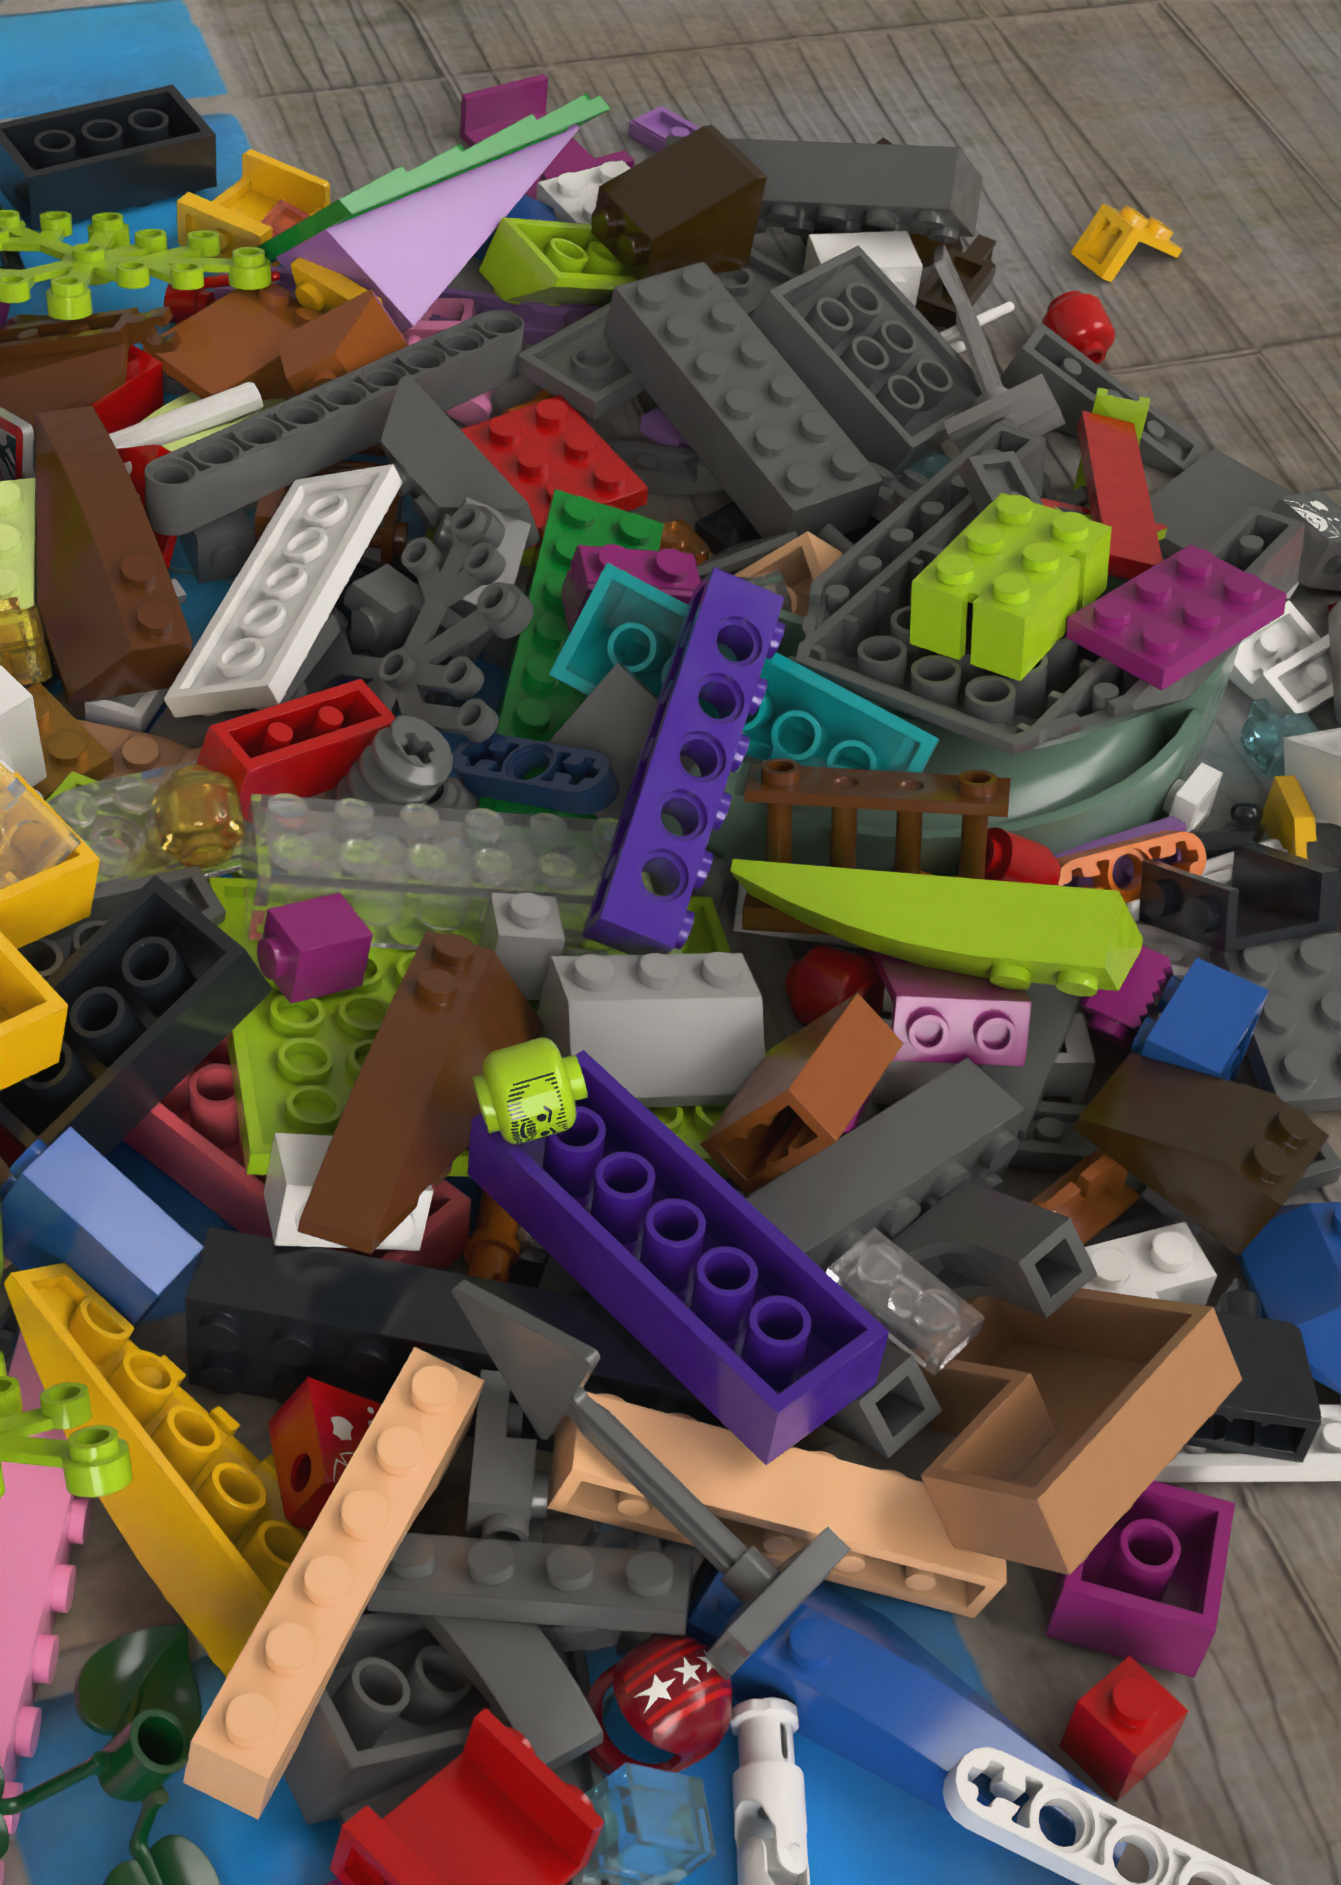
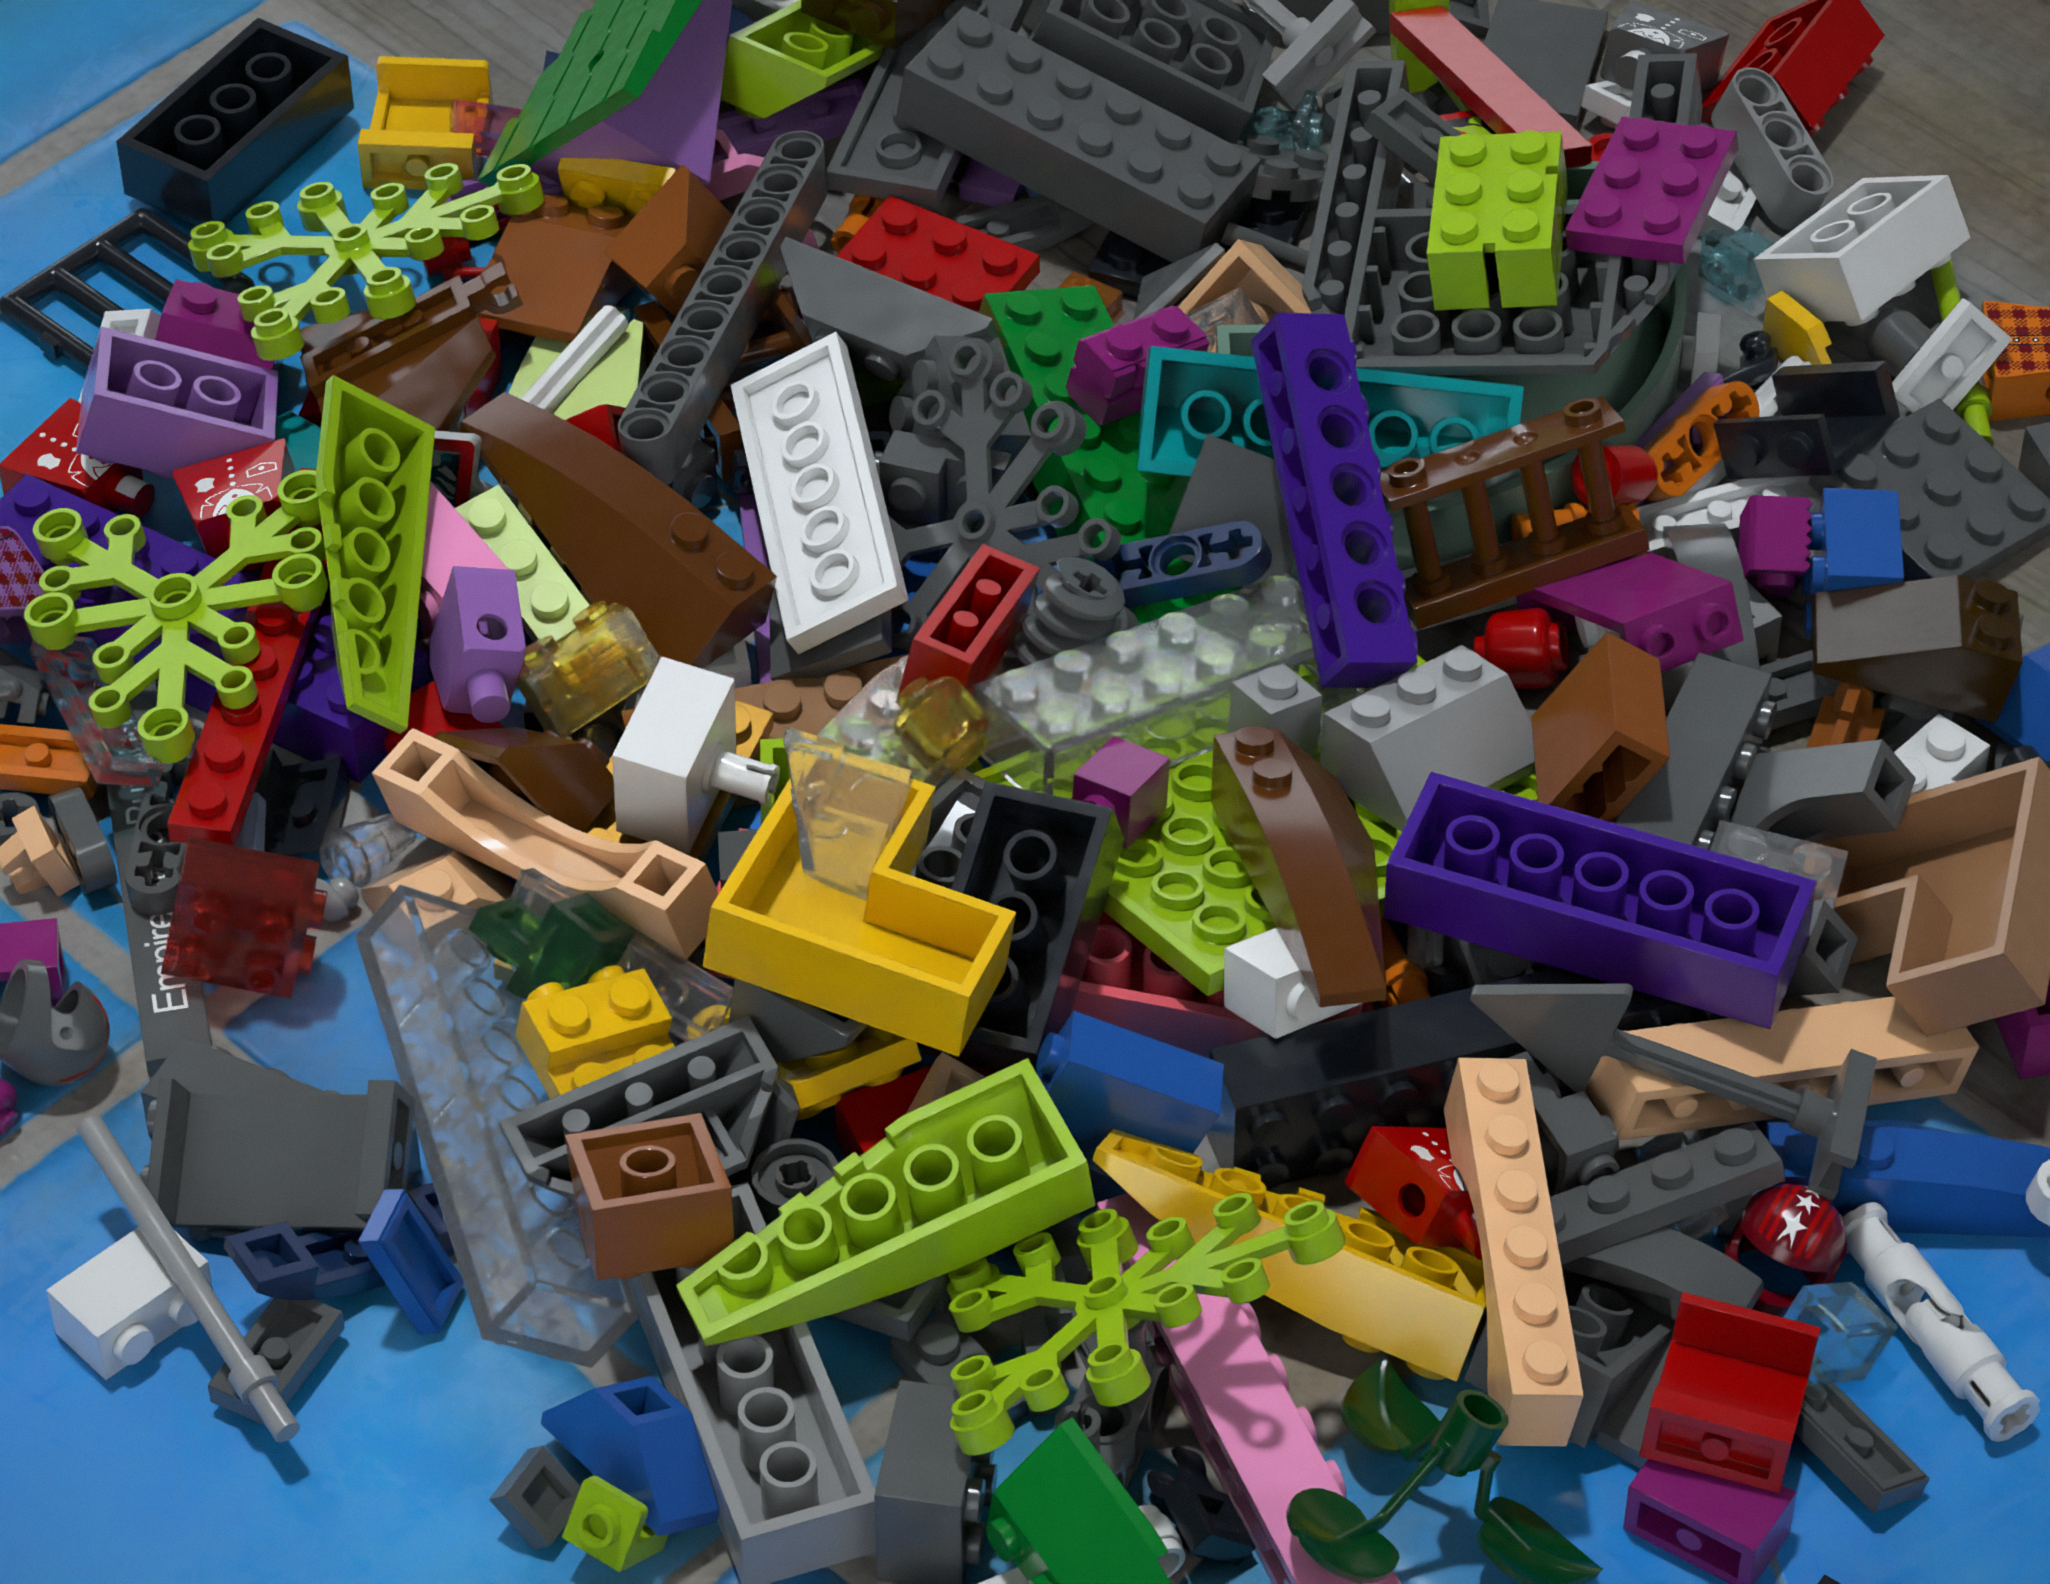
camera: 20 degrees left, 0 degrees up
lime head [472,1038,588,1145] -> none
lime wedge [730,859,1143,997] -> none

